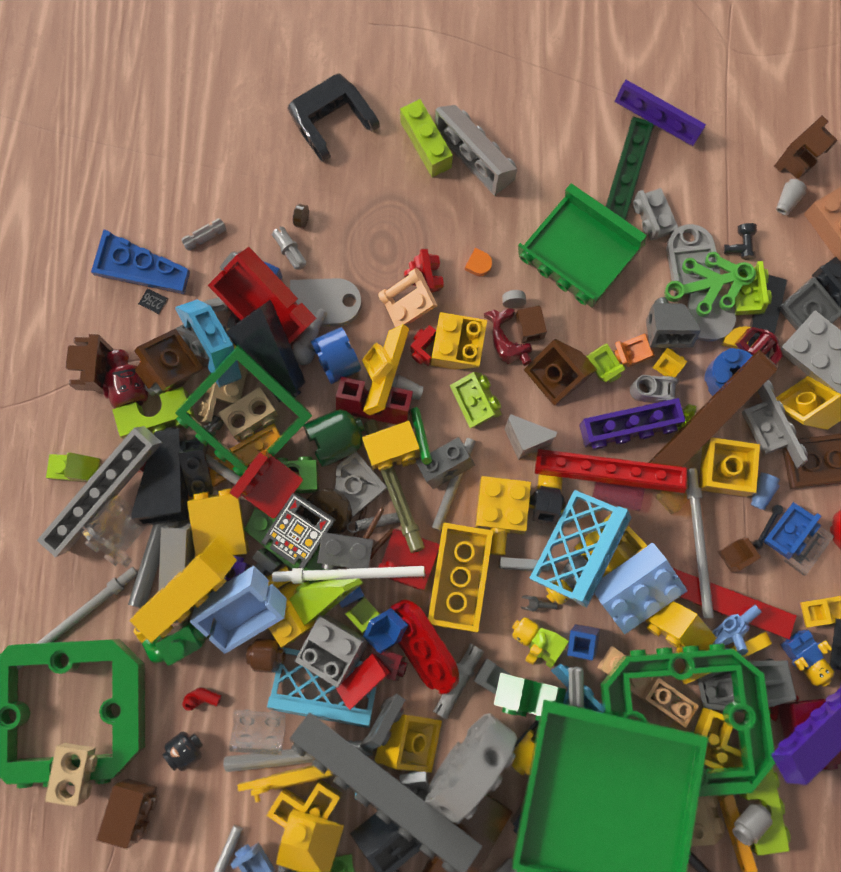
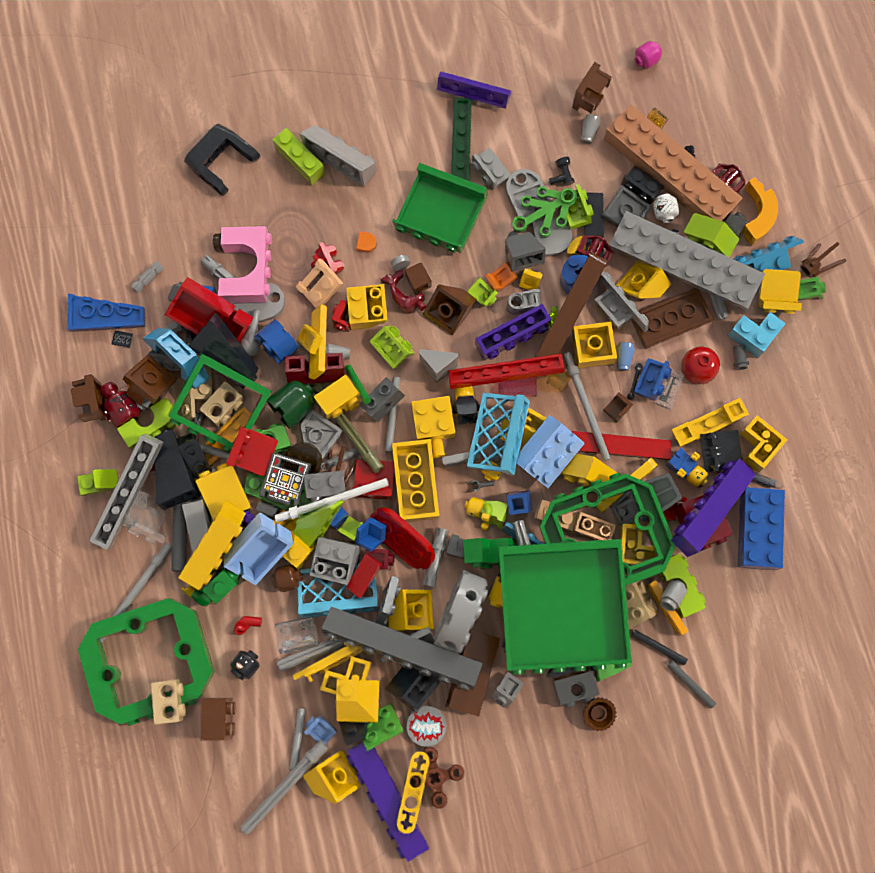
camera: 15 degrees left, 0 degrees up
medium blue piece [712,605,762,655] -> none
none -> bright pink arch [218,226,272,303]

